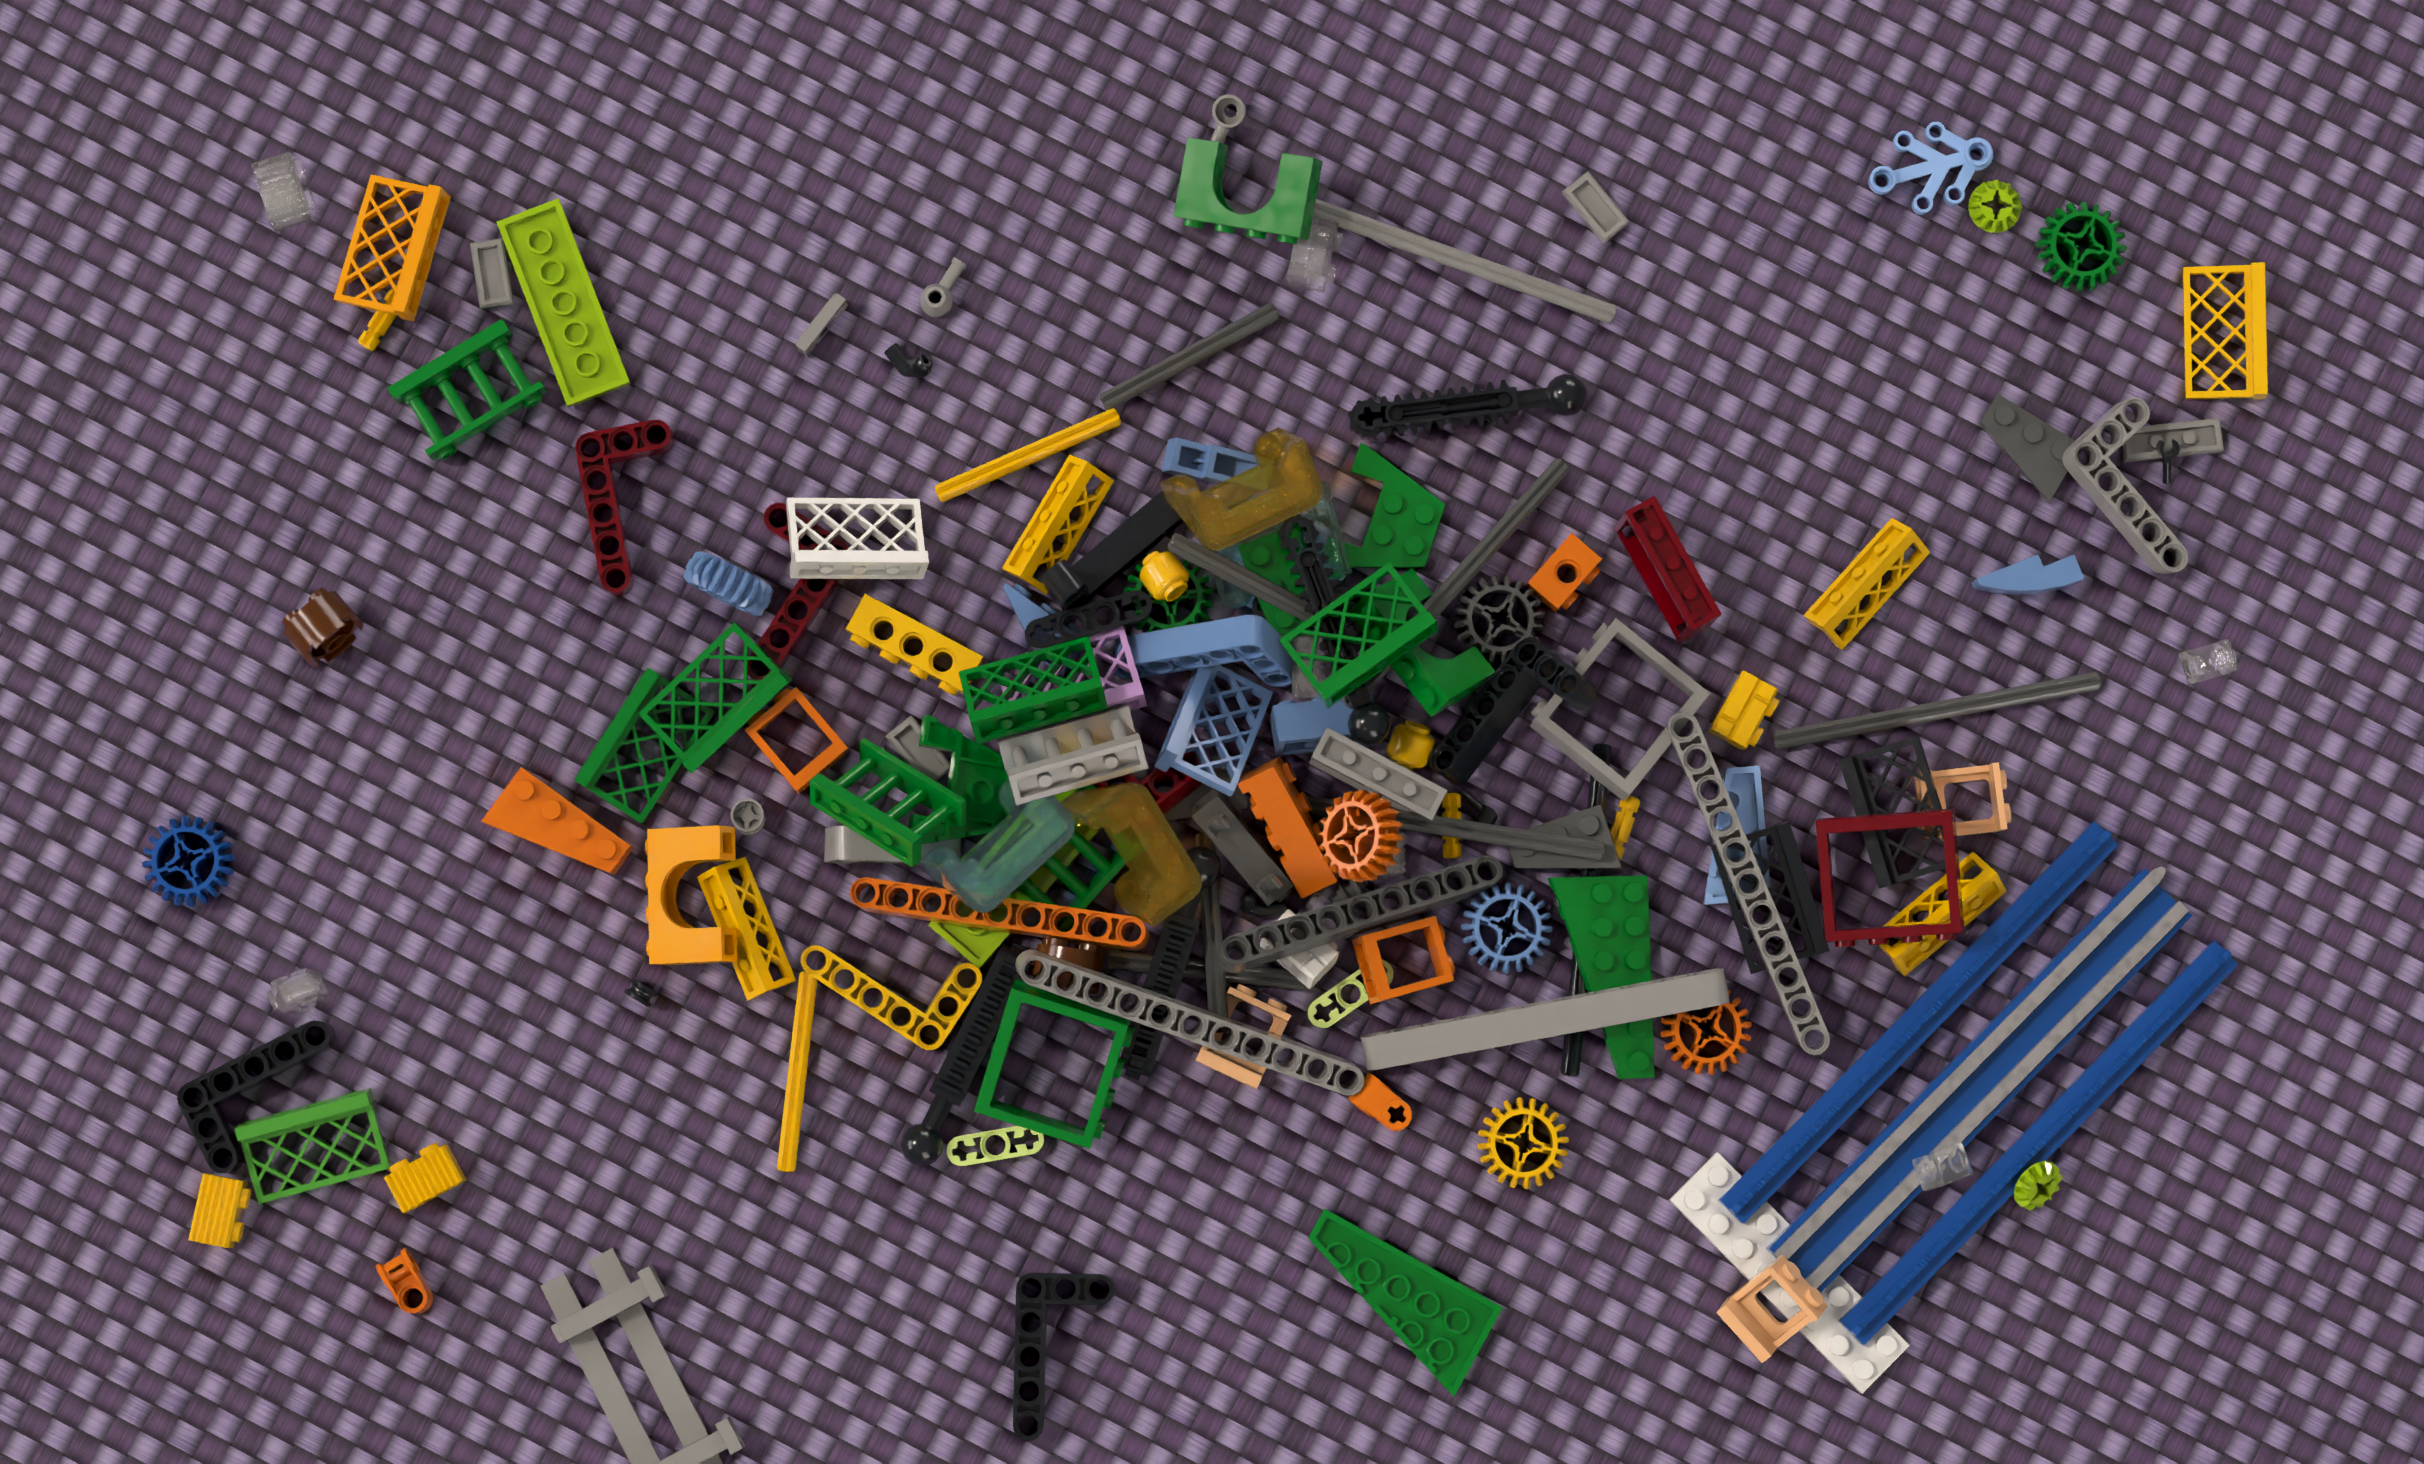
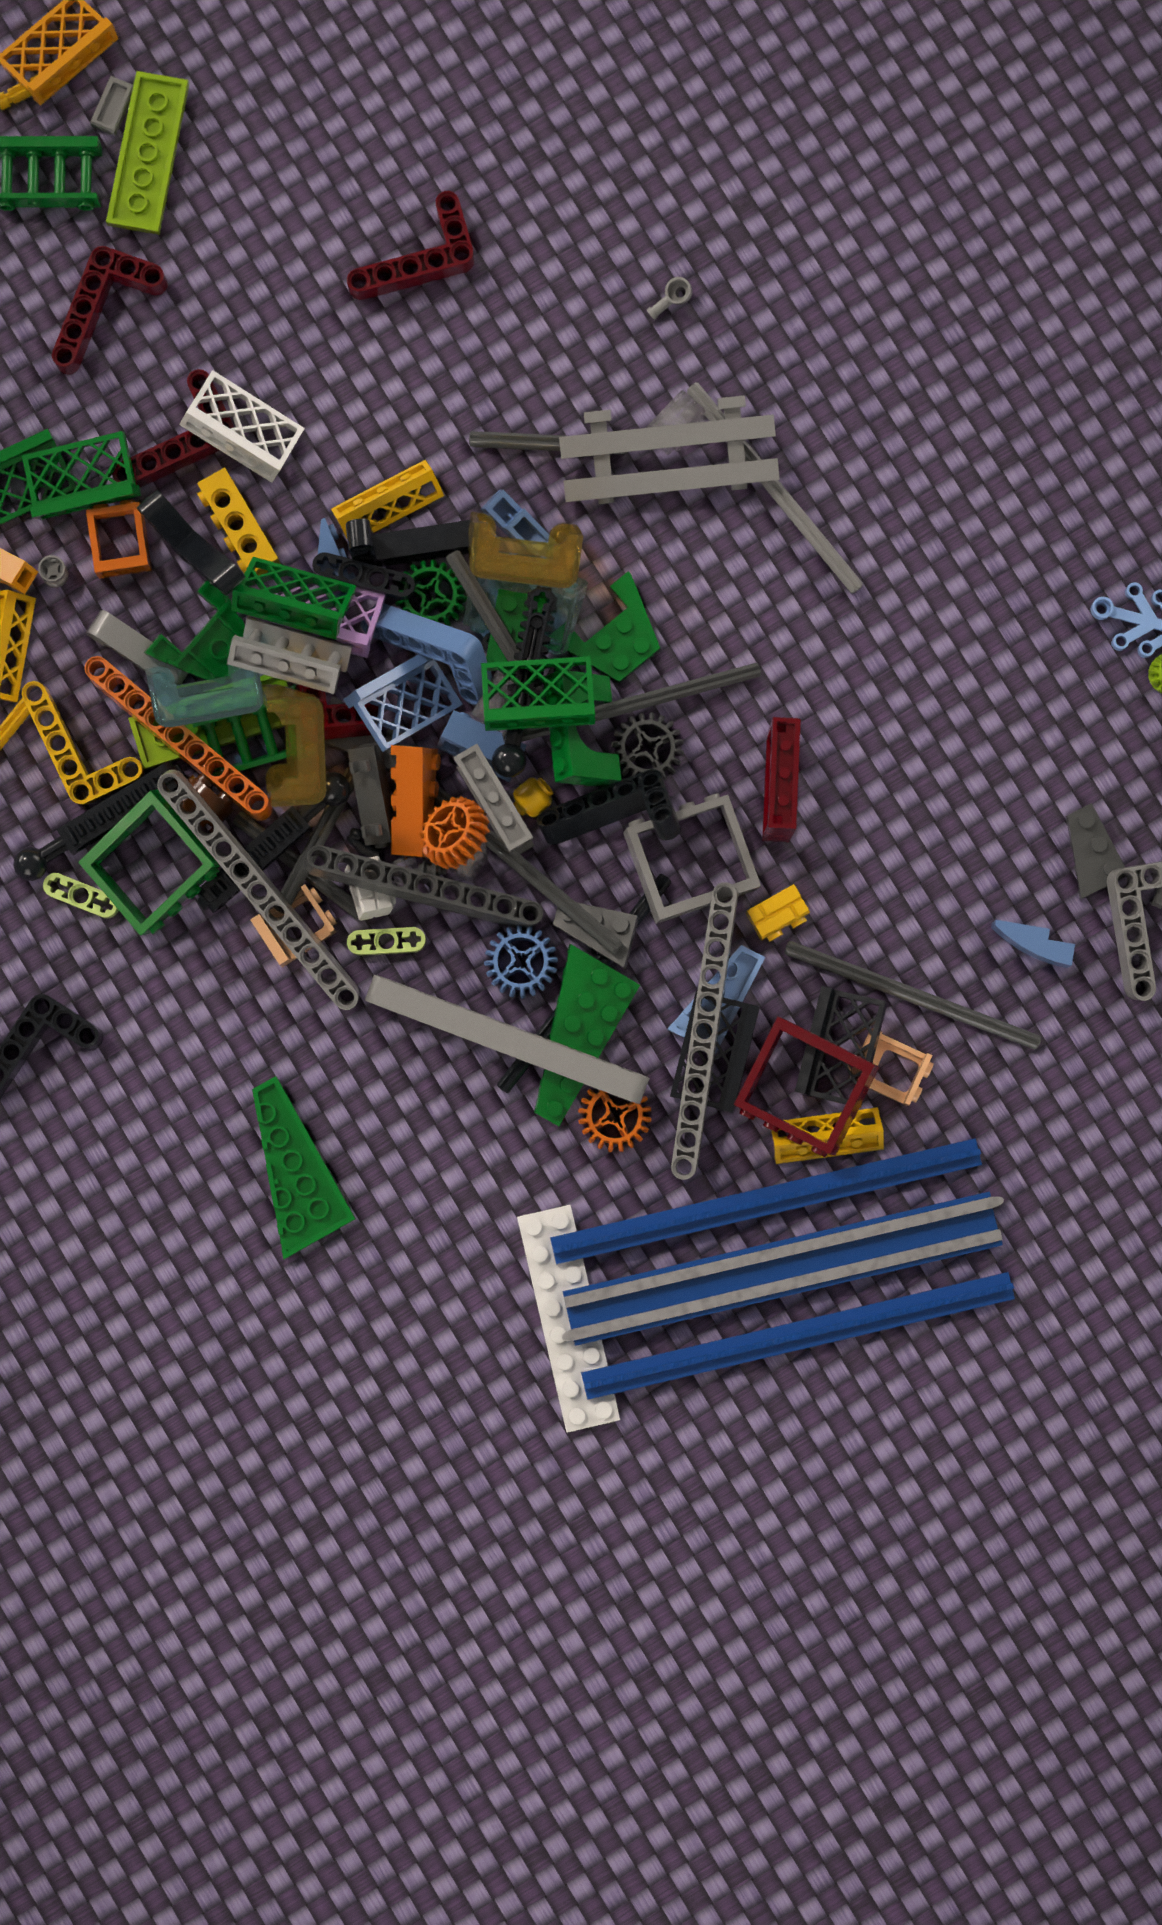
camera: 40 degrees right, 0 degrees up
medium blue gear [683,551,774,616] -> none
light grey tile [795,293,848,357] -> none
green fence [810,738,966,867] -> none
black arm [884,343,933,378] -> none
light grey tile [885,715,950,782] -> none
light grey bar [920,257,967,318] -> none
yellow axle [935,408,1121,502] -> none
yellow head [1139,551,1189,602] -> none
green arch [1173,137,1323,245] -> none
black gear [1348,374,1587,440] -> none
orange piece [1348,1072,1412,1131] -> none
orange window [1352,916,1455,1005] -> none
yellow axle [1442,793,1462,859] -> none
black hand [1458,788,1497,825] -> none
yellow gear [1477,1097,1569,1189] -> none
orange brick [1525,533,1602,613] -> none
light grey tile [1561,171,1630,244] -> none
yellow axle [1610,795,1640,860] -> none
light nougat window [1716,1255,1828,1363] -> none
yellow fence [1803,518,1930,650] -> none
clear bracket [1912,1142,1973,1191] -> none
lime gear [2014,1161,2063,1211] -> none
clear bracket [2178,639,2238,685] -> none
none -> black beam [137,489,246,596]
none -> dark red beam [347,191,474,300]
none -> light grey fence [559,395,780,504]

